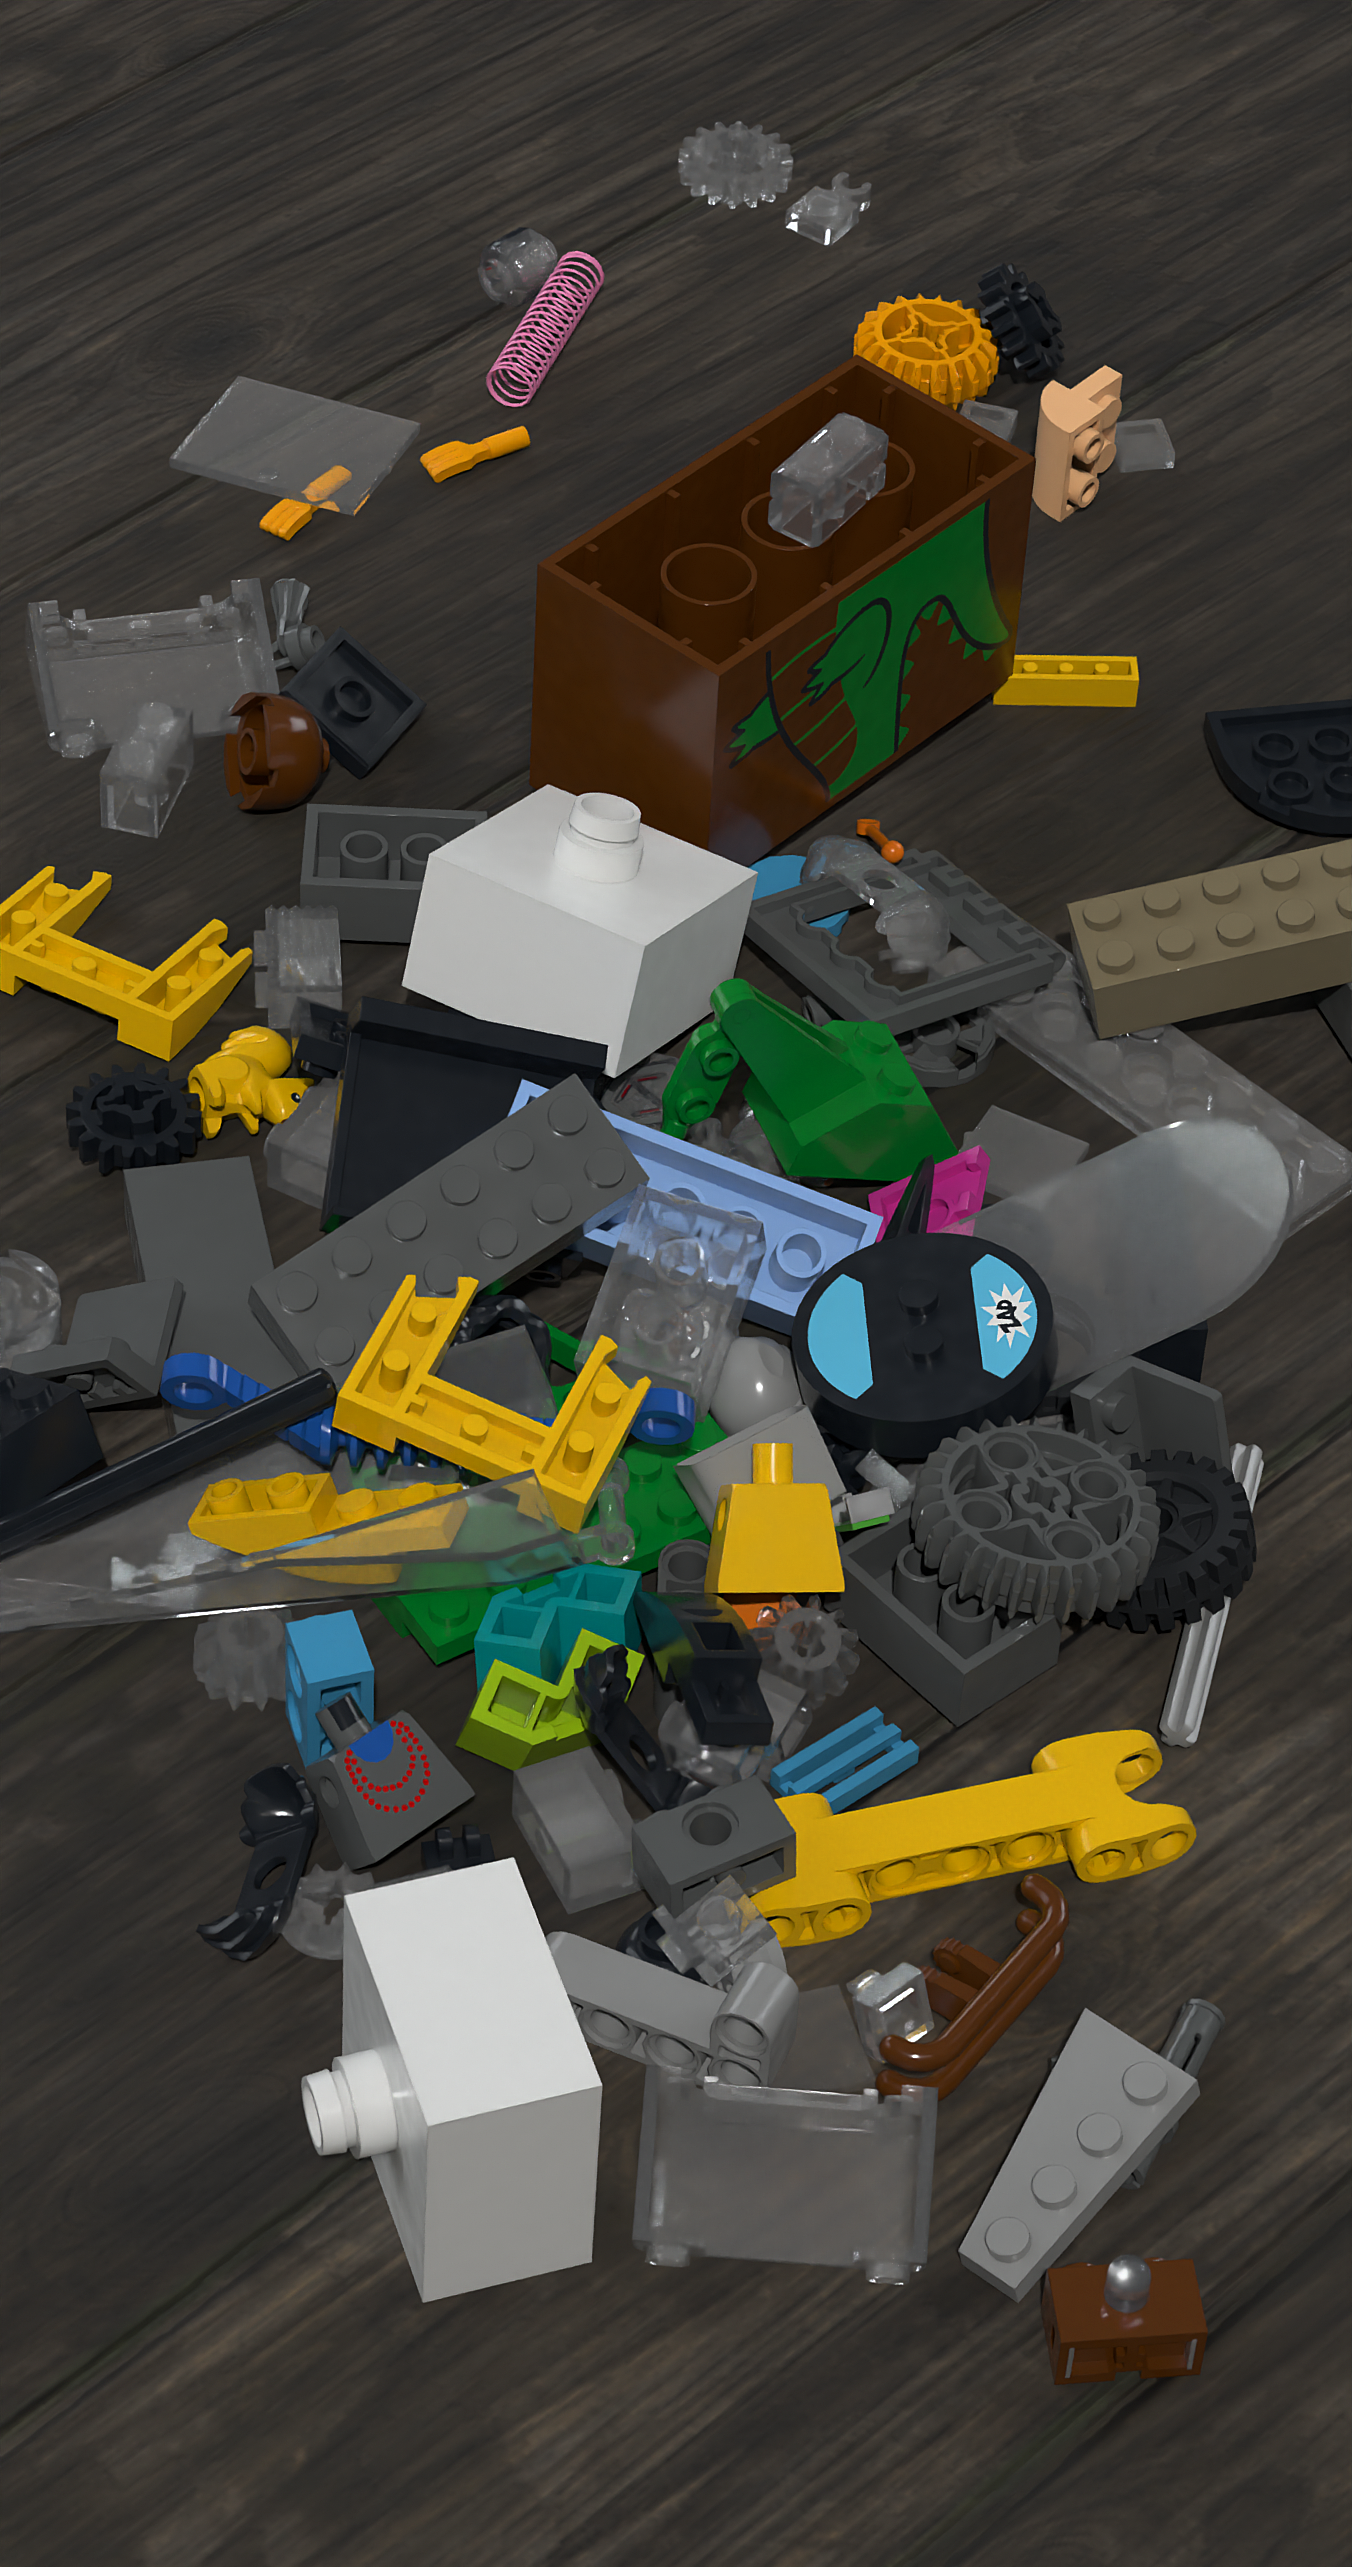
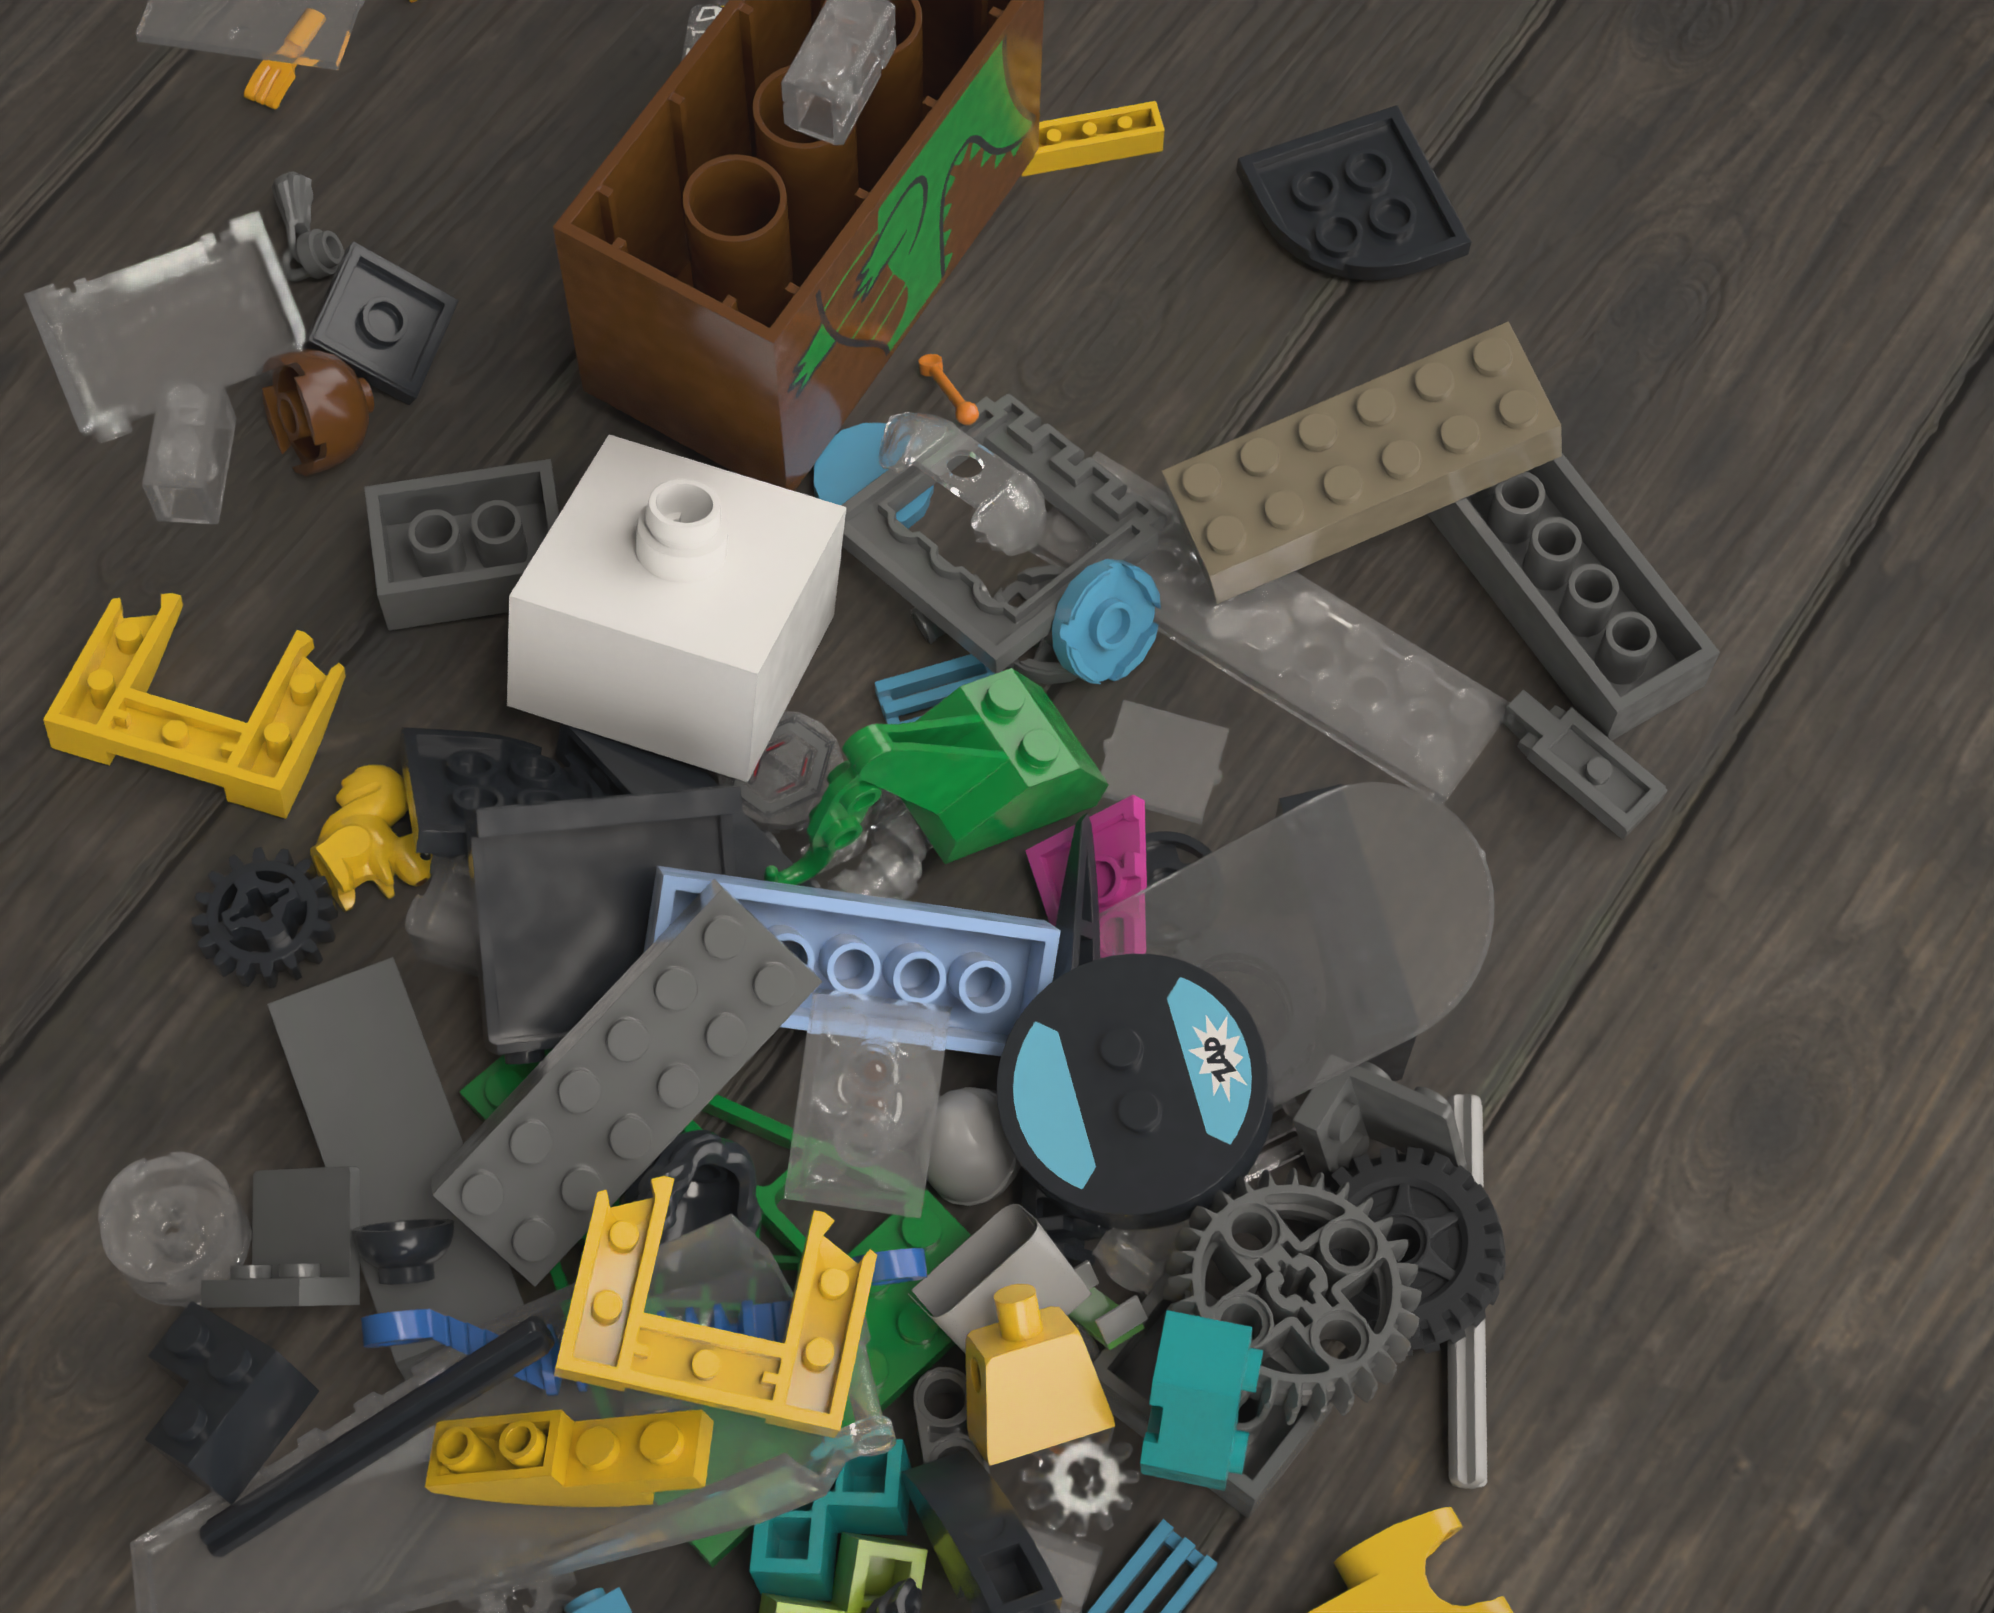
camera: 10 degrees left, 20 degrees up
clear brick [253,905,342,1029] -> none
none -> black piece [353,1219,454,1285]
none -> dark azure tile [1052,559,1161,684]
none -> teal brick [1140,1310,1263,1491]

